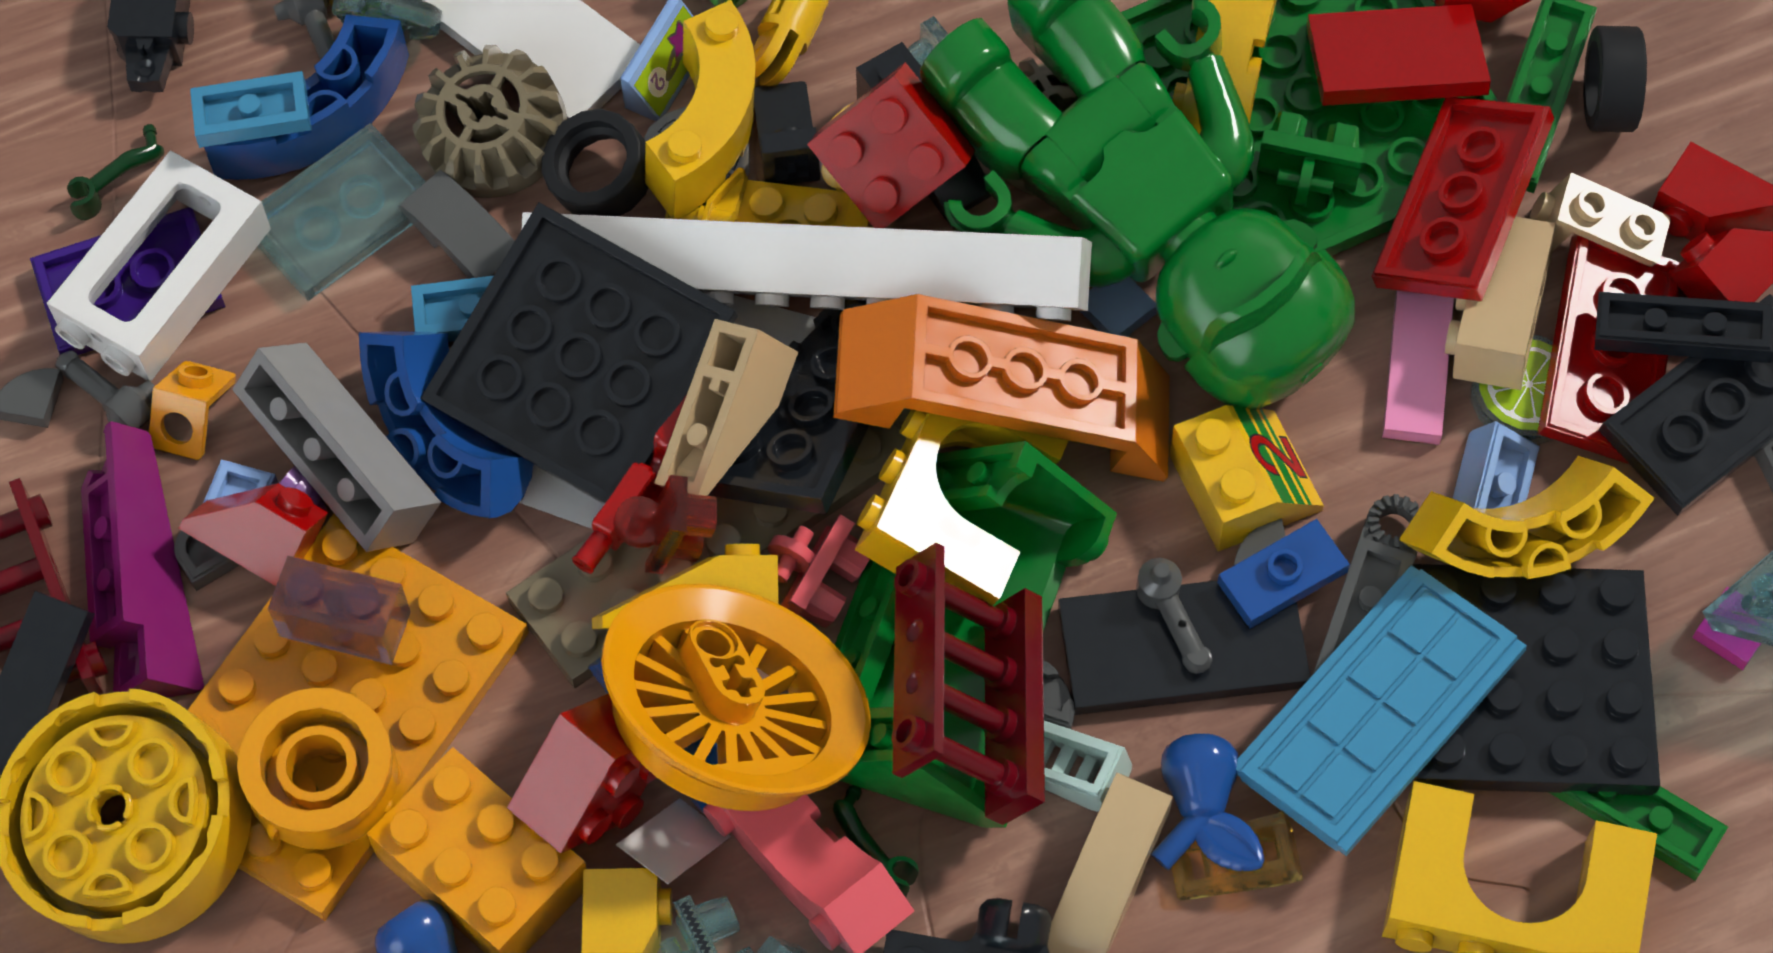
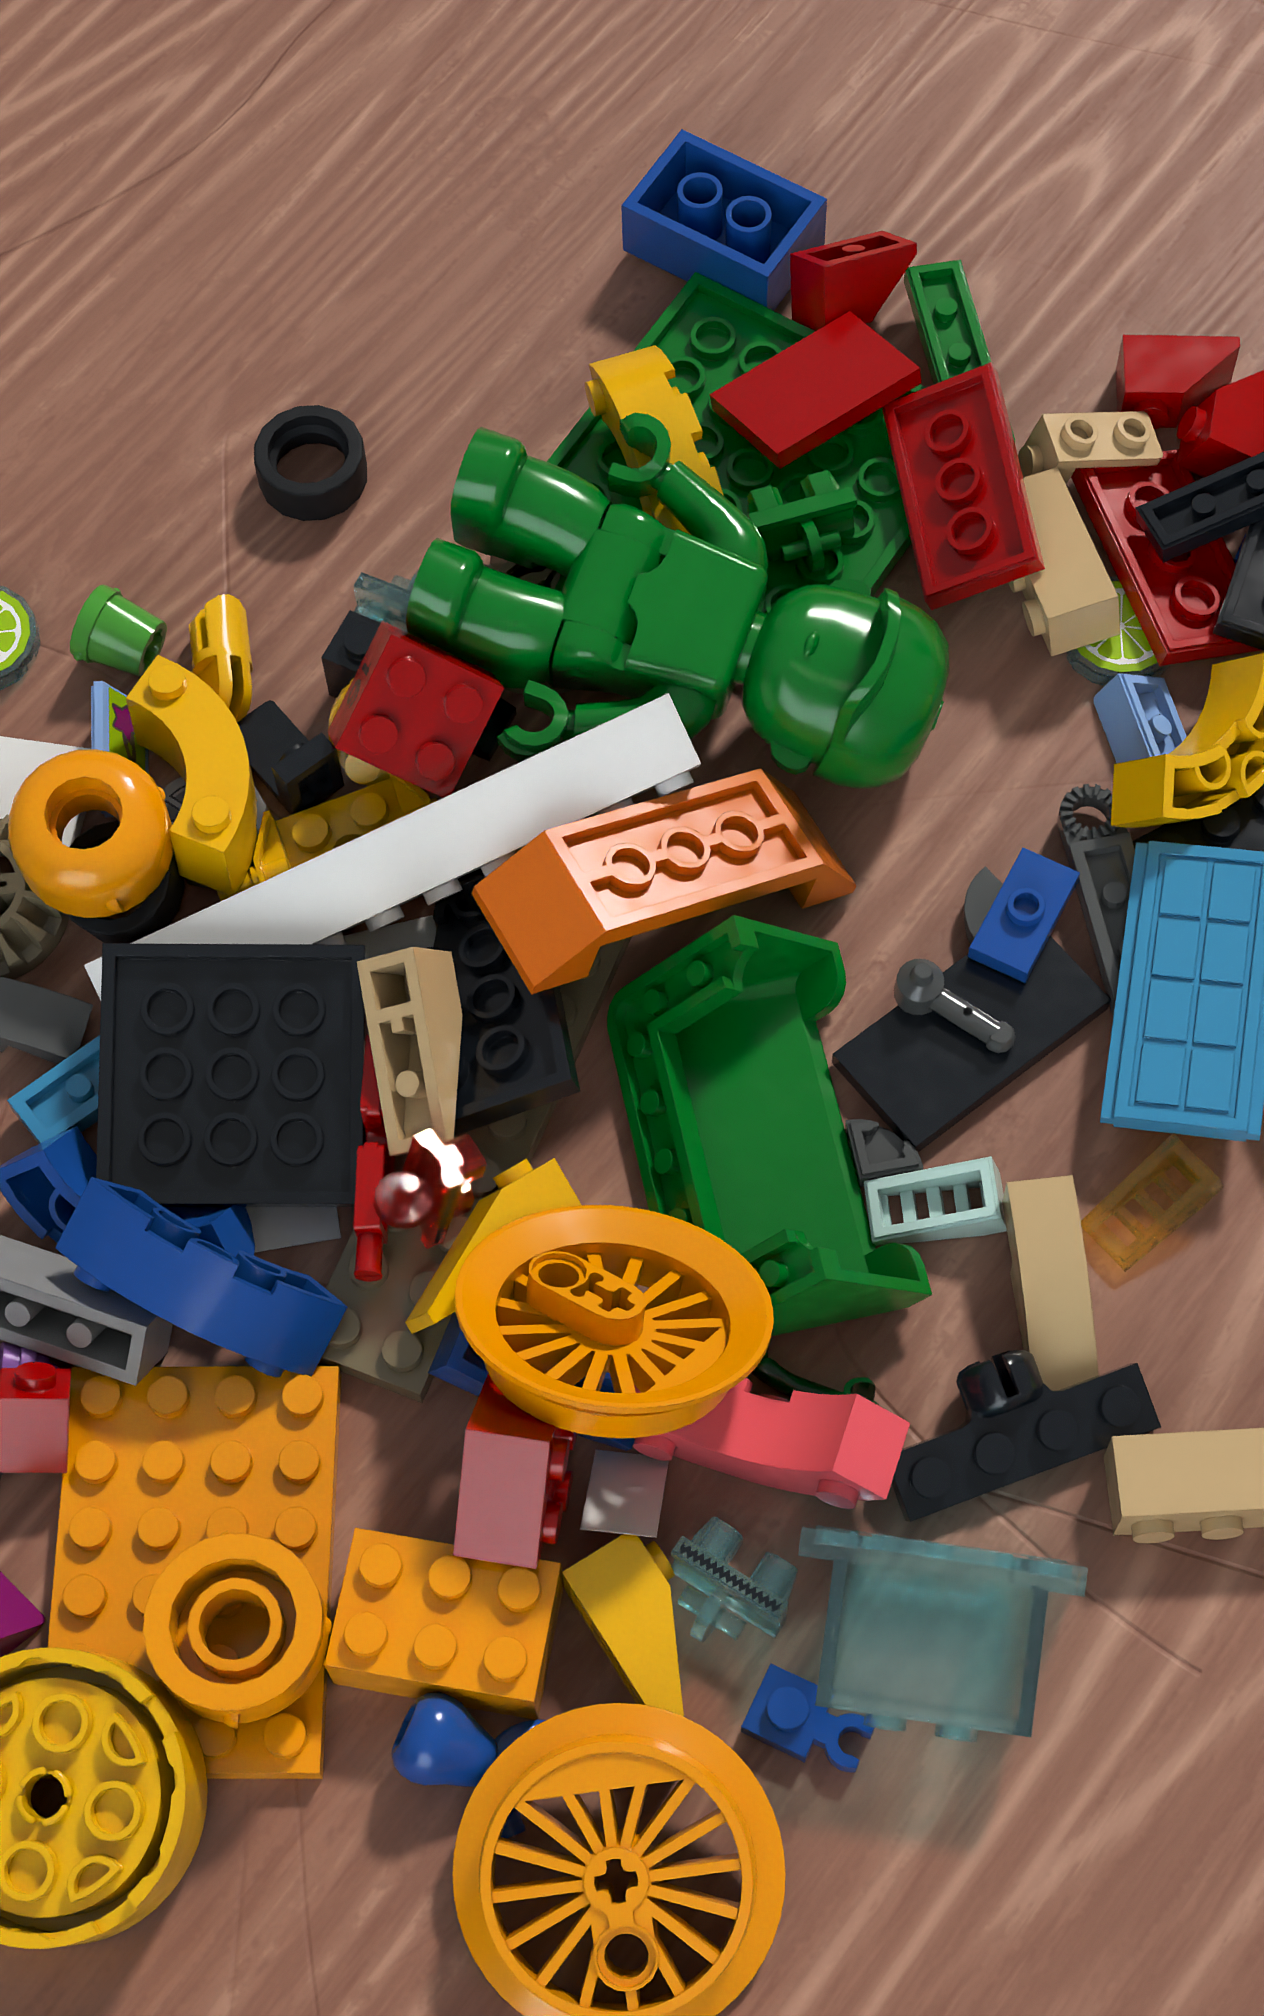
camera: 30 degrees left, 0 degrees up
brick [268,556,411,665] -> none
coral hips [768,514,870,628] -> none
arch [855,410,1069,605] -> none
dark red fence [892,542,1045,825] -> none
light blue tile [1080,277,1157,337] -> none
blue piece [1151,733,1264,871] -> none
yellow slope [1169,405,1324,552] -> none
bright pink tile [1382,290,1454,445] -> none
black tyre [1583,26,1647,132] -> none
none -> light orange piece [8,749,174,918]
none -> blue brick [55,1177,348,1377]

